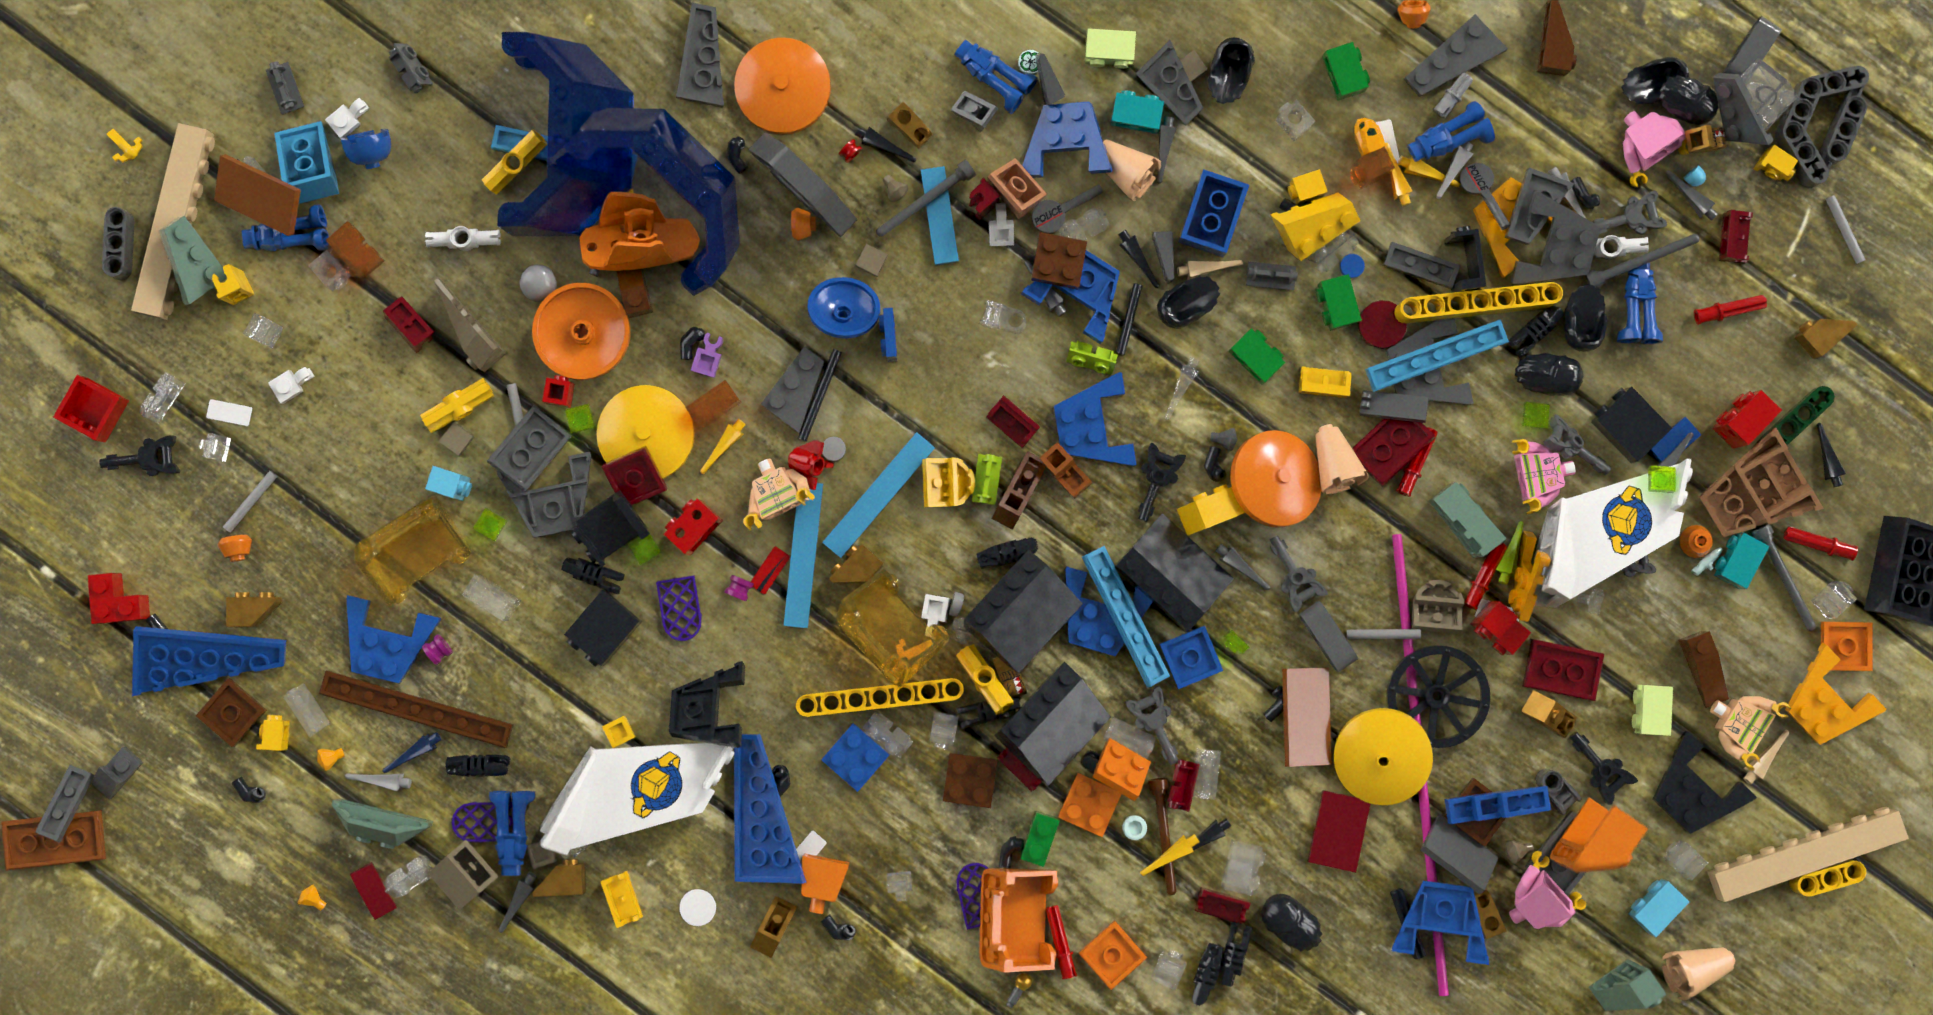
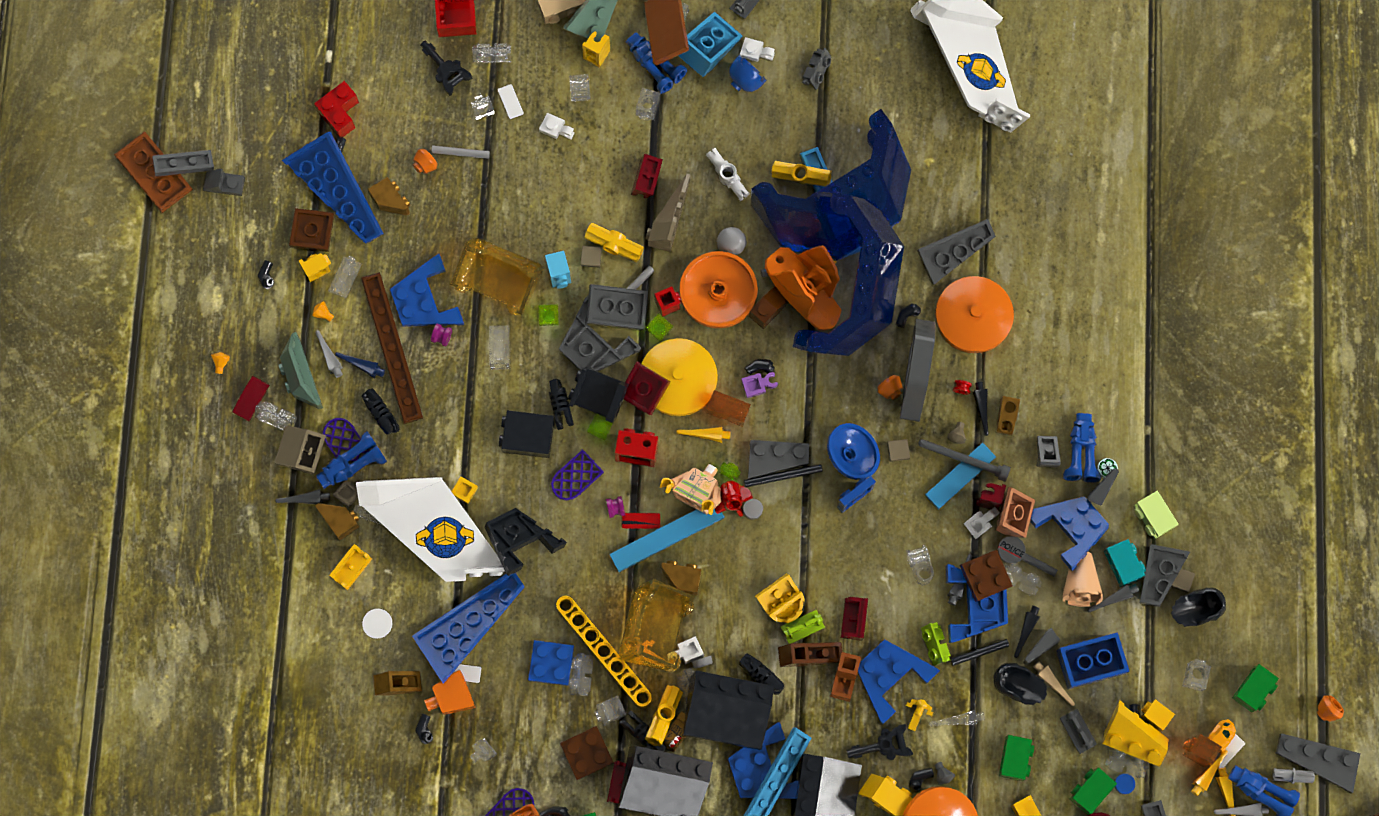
camera: 60 degrees right, 10 degrees down
clear orange brick [326,221,385,279] -> none
black arm [772,765,791,797] -> none
dark azure tile [822,432,935,558] -> none
none -> clear neon green plate [719,462,741,482]
none -> yellow piece [906,699,933,731]

